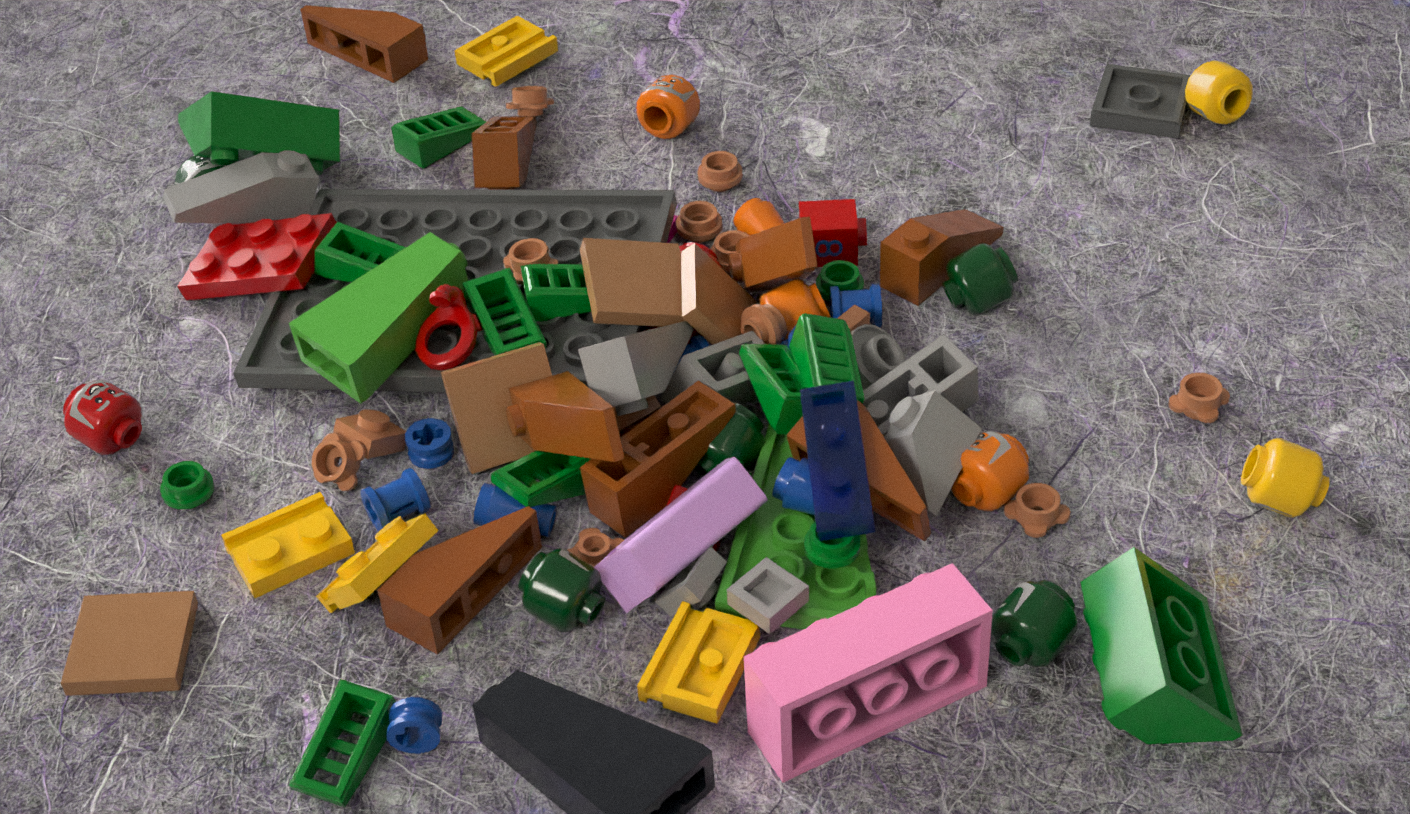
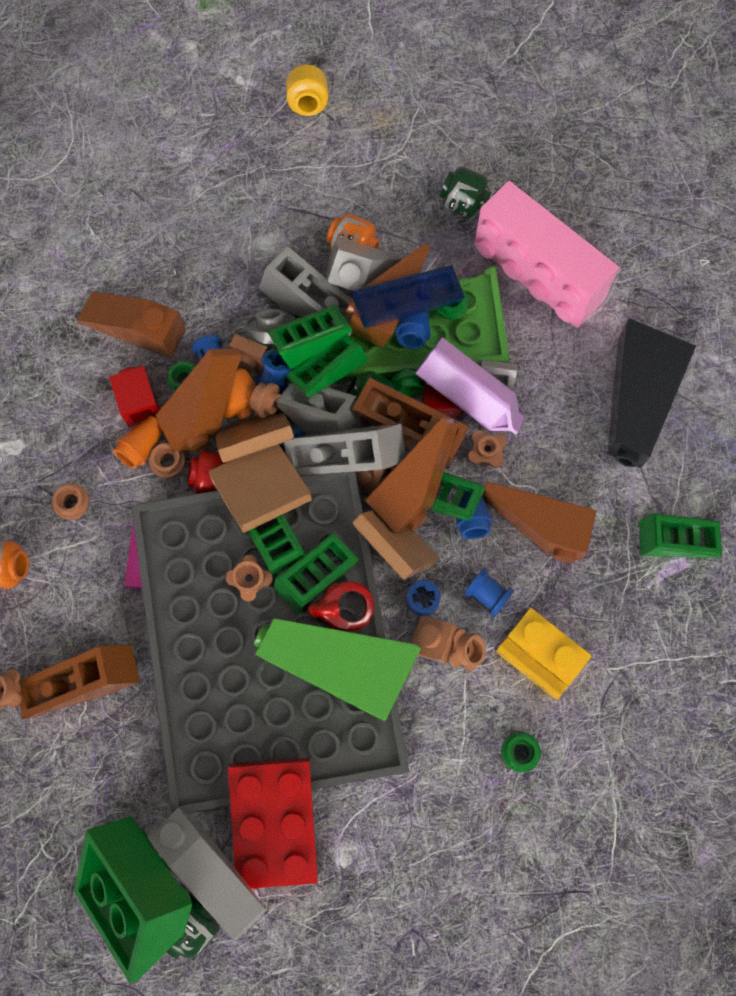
camera: 110 degrees left, 30 degrees up
medium nougat tile [61,591,198,696] -> none
red head [63,380,142,455] -> none
green slope [315,222,406,282] -> none
yellow plate [316,514,439,613] -> none
blue bush [387,697,443,754] -> none
green slope [391,106,486,169] -> none
dark green head [518,548,606,632] -> none
yellow plate [637,601,760,724] -> none
nougat plate [676,201,723,243] -> none
light grey plate [727,557,809,634] -> none
dark green head [942,243,1019,316] -> none
nougat plate [1004,483,1070,538] -> none
green slope [1080,547,1243,745] -> none
nougat plate [1168,372,1230,423] -> none

